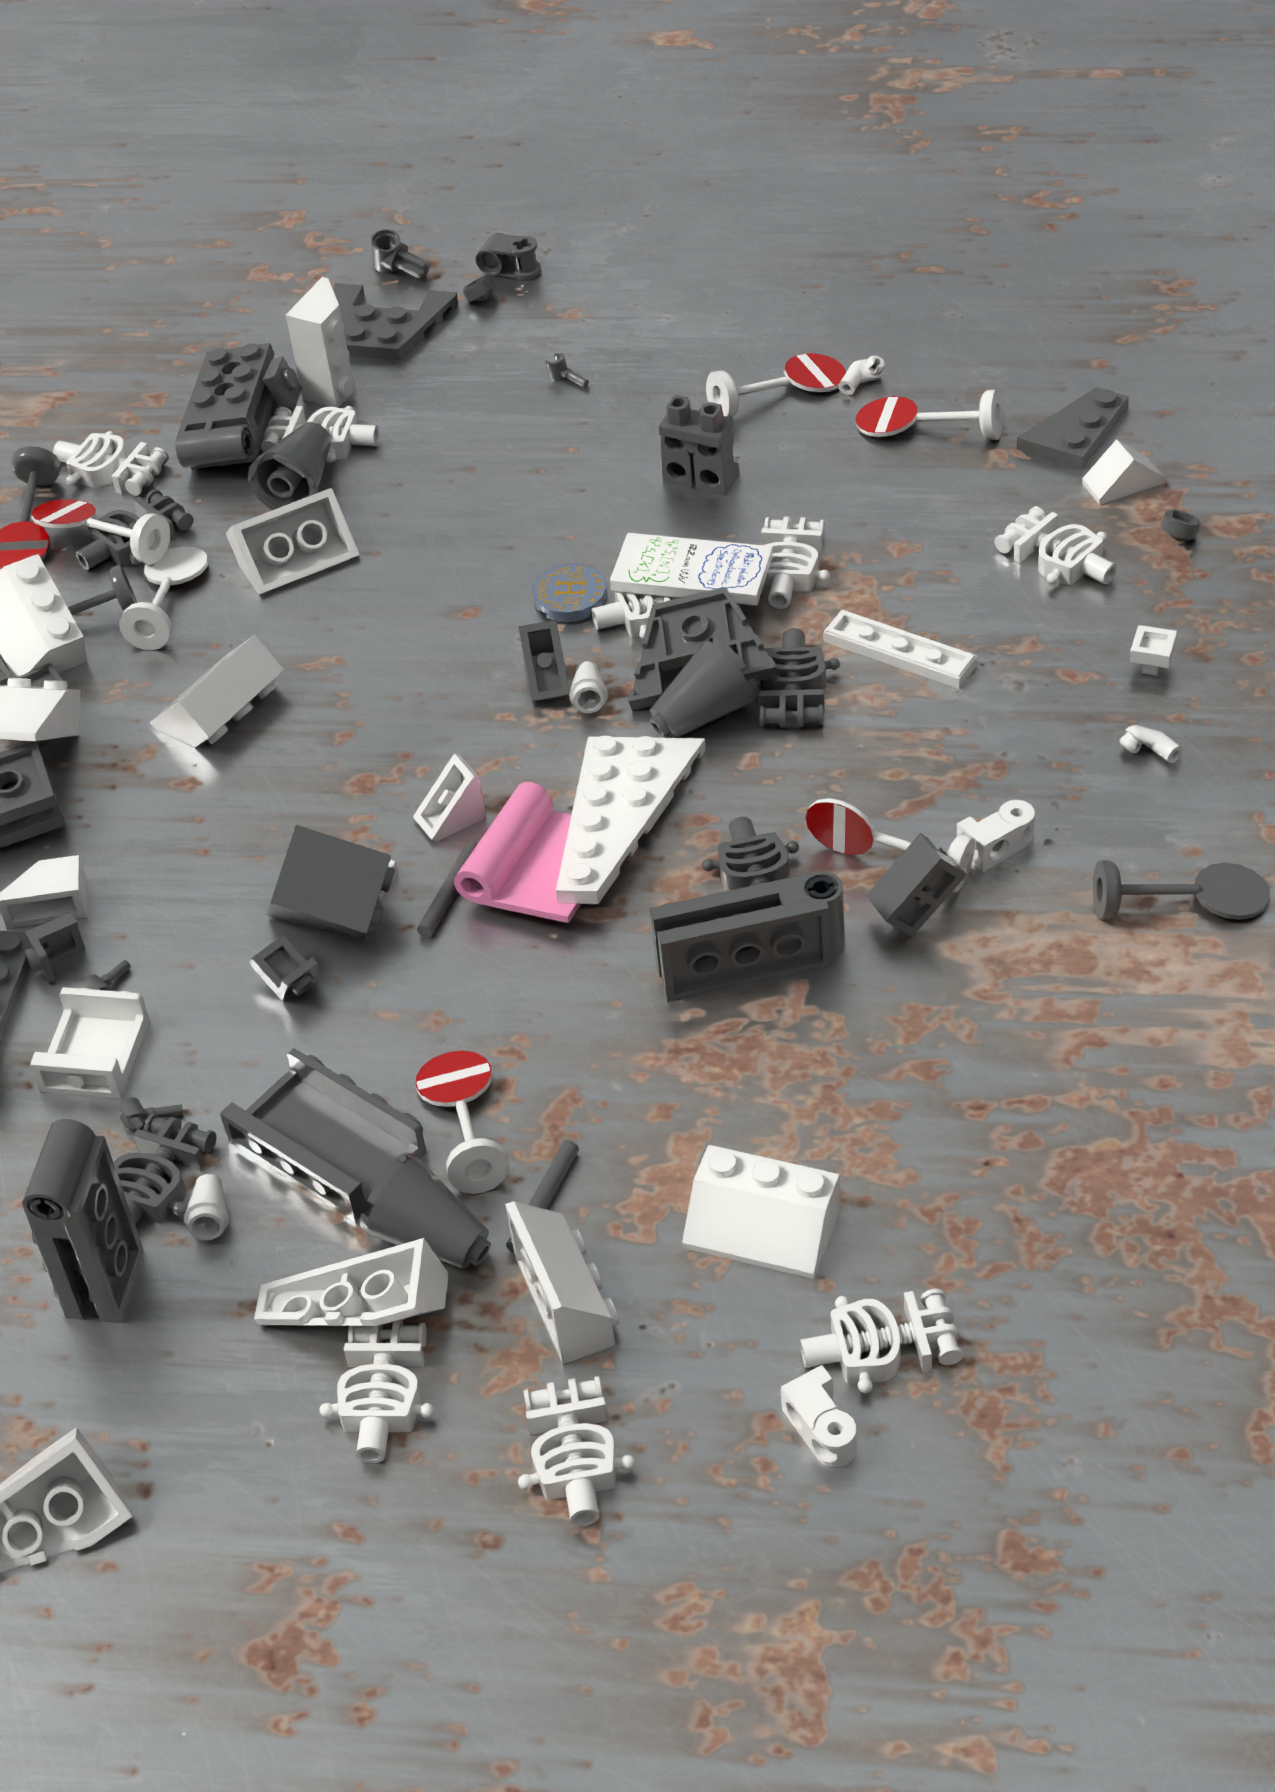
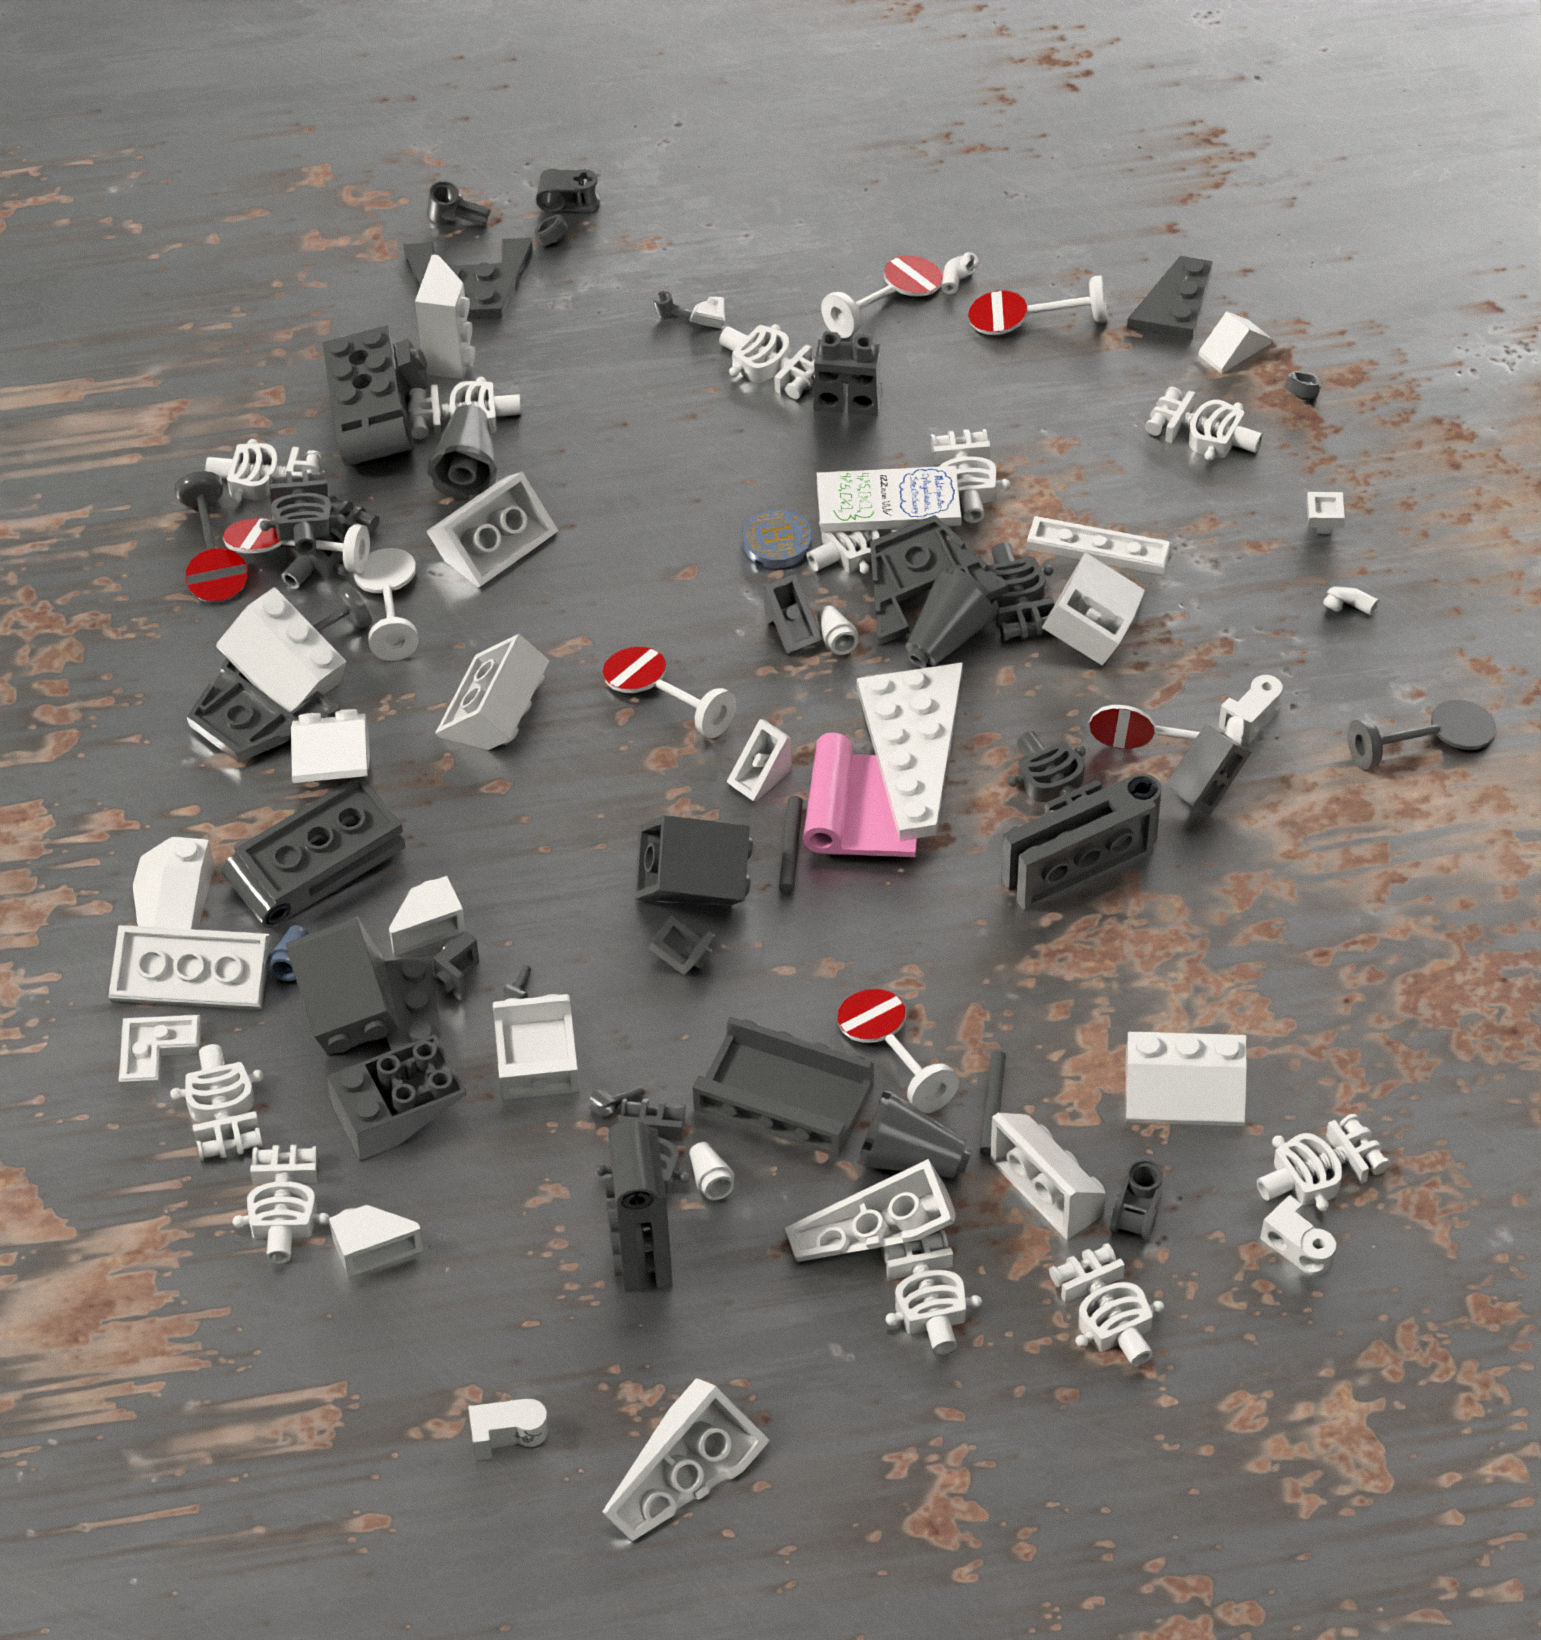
camera: 20 degrees left, 5 degrees up
none -> dark grey torso [260,470,346,555]
none -> white piece [602,647,736,738]
none -> white tile [690,296,725,329]
none -> white torso [719,324,816,399]
none -> white slope [1042,552,1145,666]
none -> dark grey piece [1110,1159,1163,1241]

